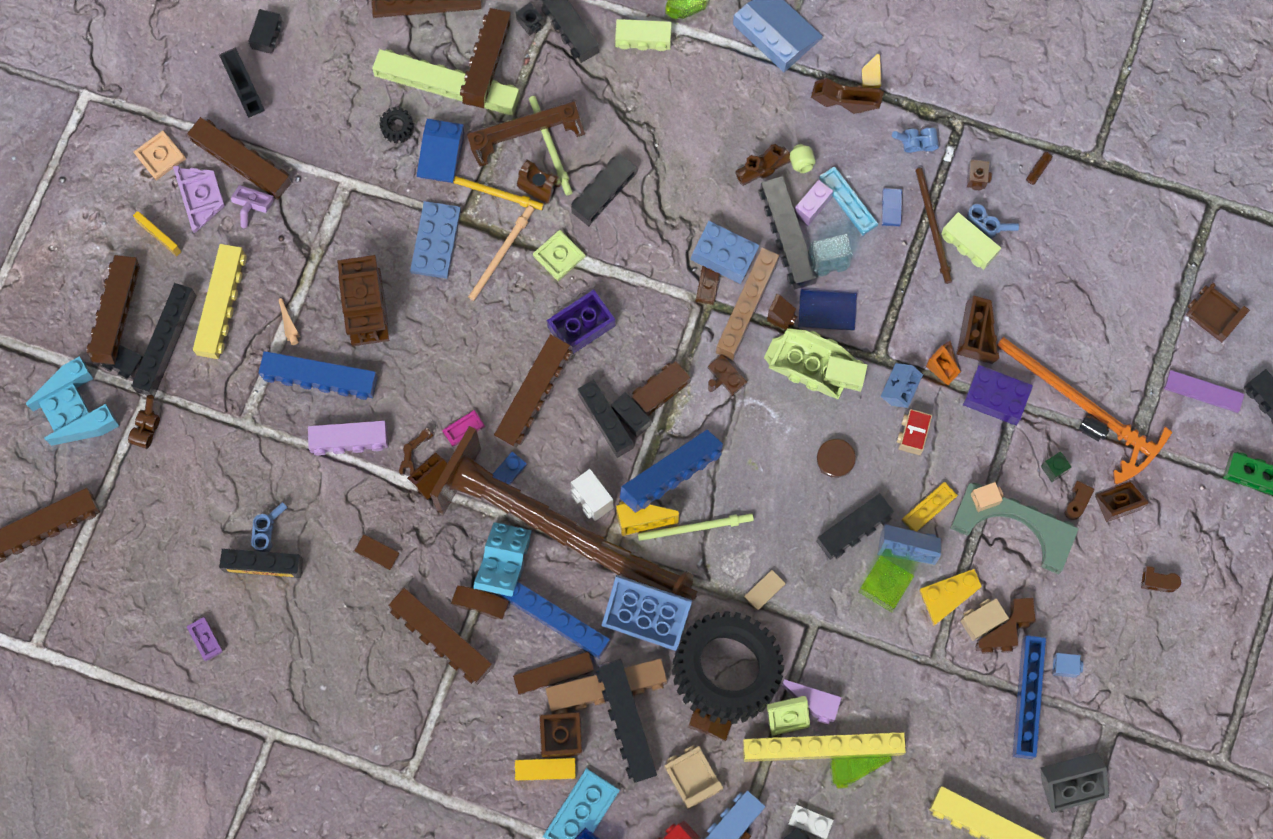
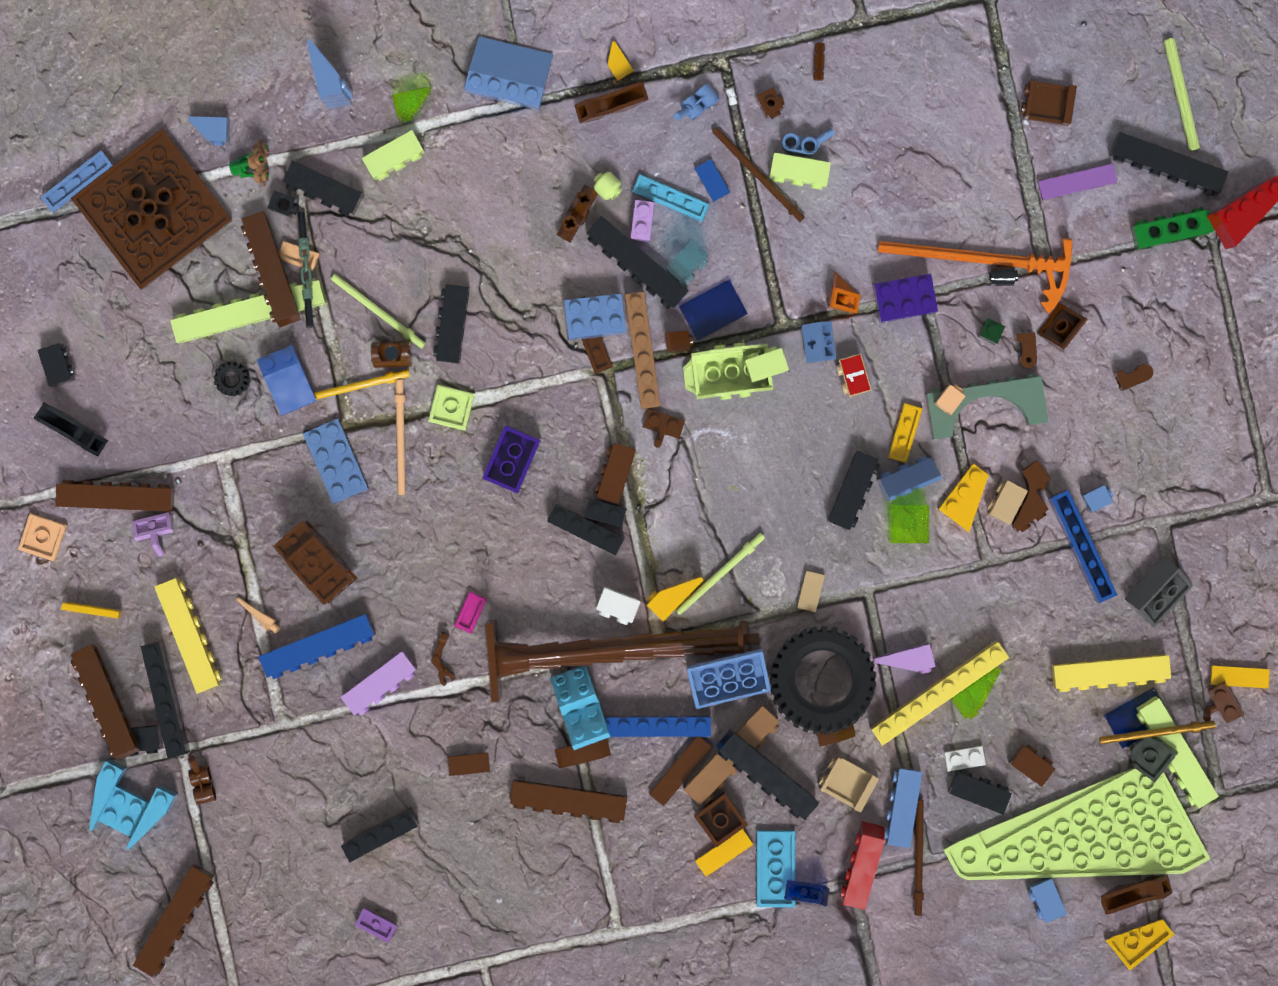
camera: 30 degrees left, 15 degrees up
lavender wing [173,166,225,233] -> none
medium blue beam [251,502,288,552] -> none
reddish brown brick [407,452,447,500] -> none
reddish brown windscreen [467,99,586,166] -> none
blue plate [493,452,527,485] -> none
reddish brown brick [494,334,573,447] -> none
blue brick [620,430,723,513] -> none
yellowish green tile [767,696,810,736] -> none
reddish brown tile [817,439,856,478] -> none
reddish brown wedge [956,295,1000,364] -> none
none -> light nougat tile [279,241,320,272]
none -> piece [297,212,314,328]

